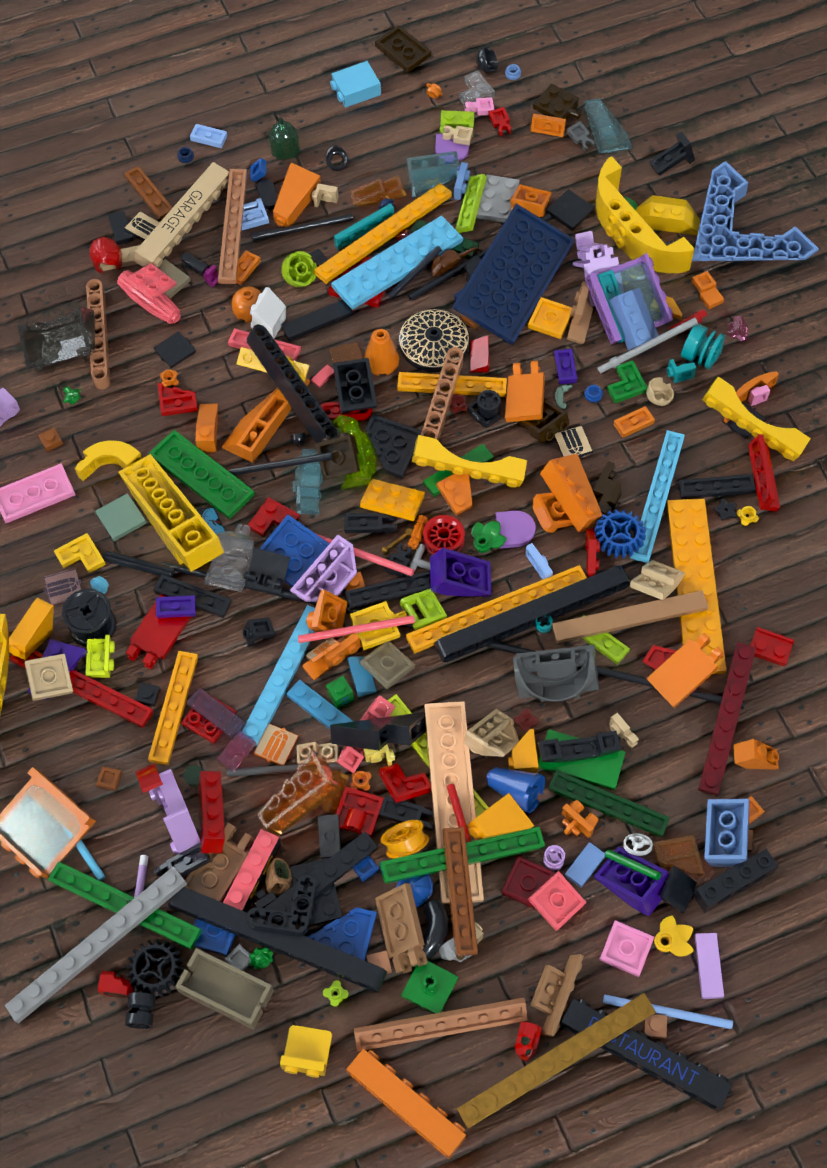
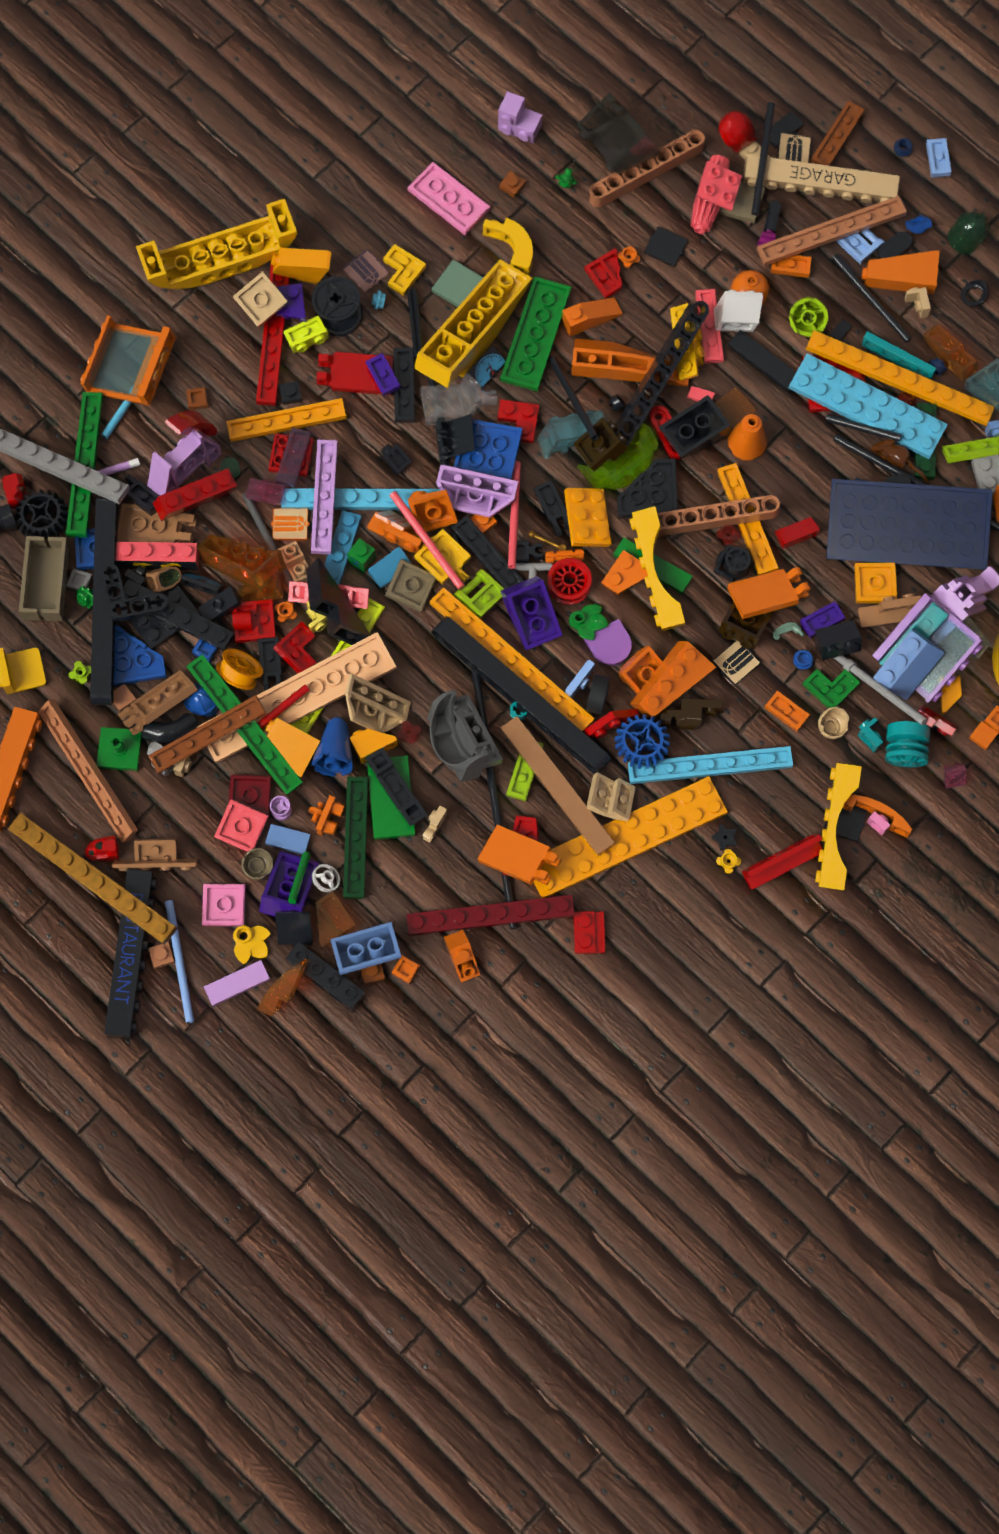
camera: 65 degrees right, 10 degrees up
black dish [398,309,469,372] -> none
black tile [678,474,756,500] -> none
none -> black slope [181,572,225,596]
none -> dark tan hair [241,848,273,880]
none -> clear orange slope [257,959,309,1017]
none -> lavender plate [311,440,338,555]
none -> black tyre [586,674,611,715]
none -> black piece [751,102,775,216]
none -> black brick [815,620,861,660]

